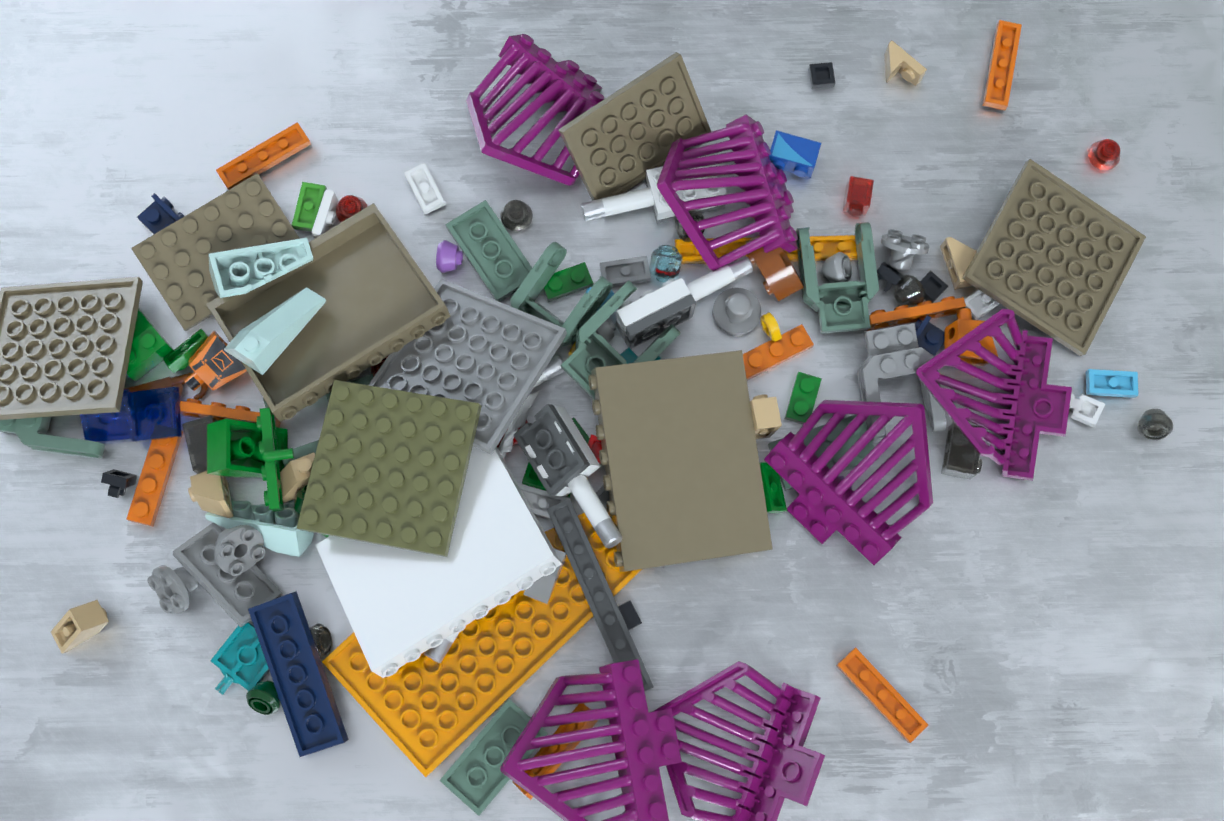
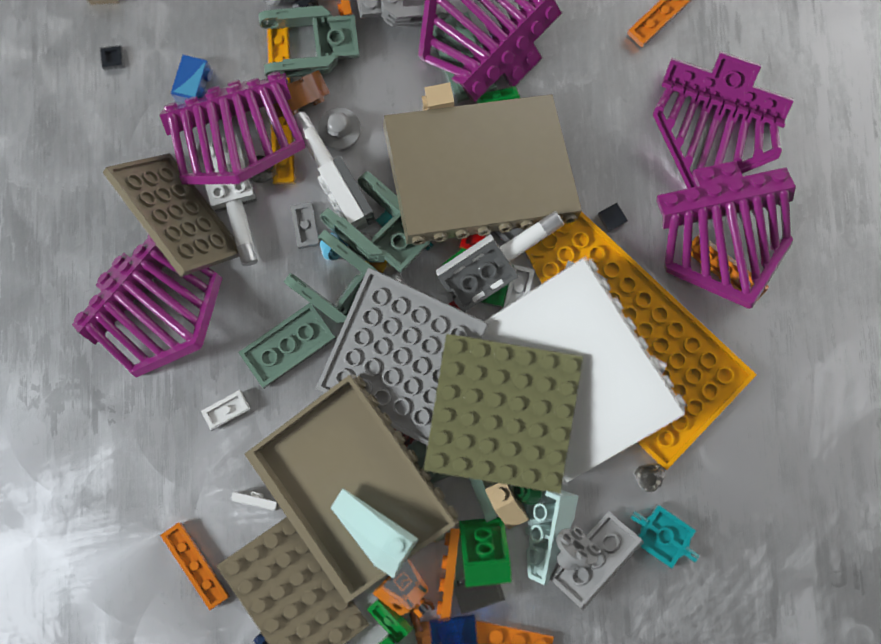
camera: 85 degrees left, 5 degrees up
light grey plate [147,565,199,614] -> none
tan slope [188,471,234,518] -> none
light aqua wedge [209,238,313,298] -> none
dark green cone [246,681,280,715] -> none
dark blue plate [248,591,349,757] -> none
green plate [256,408,294,512] -> none
bright green plate [292,182,327,232] -> none
clear red cone [336,195,368,222] -> none
medium lavender cone [436,240,463,273] -> none
sand green plate [439,699,549,816] -> none
clear smoke cone [500,200,533,231] -> none
green plate [543,262,593,302] -> none
dark grey plate [547,499,654,691] -> none
clear light blue head [649,245,682,283] -> none
orange plate [743,324,814,381] -> none
yellow tile [760,312,782,342] -> none
green plate [784,372,822,424] -> none
light grey cone [822,252,852,283] -> none
clear red brick [842,176,874,216] -> none

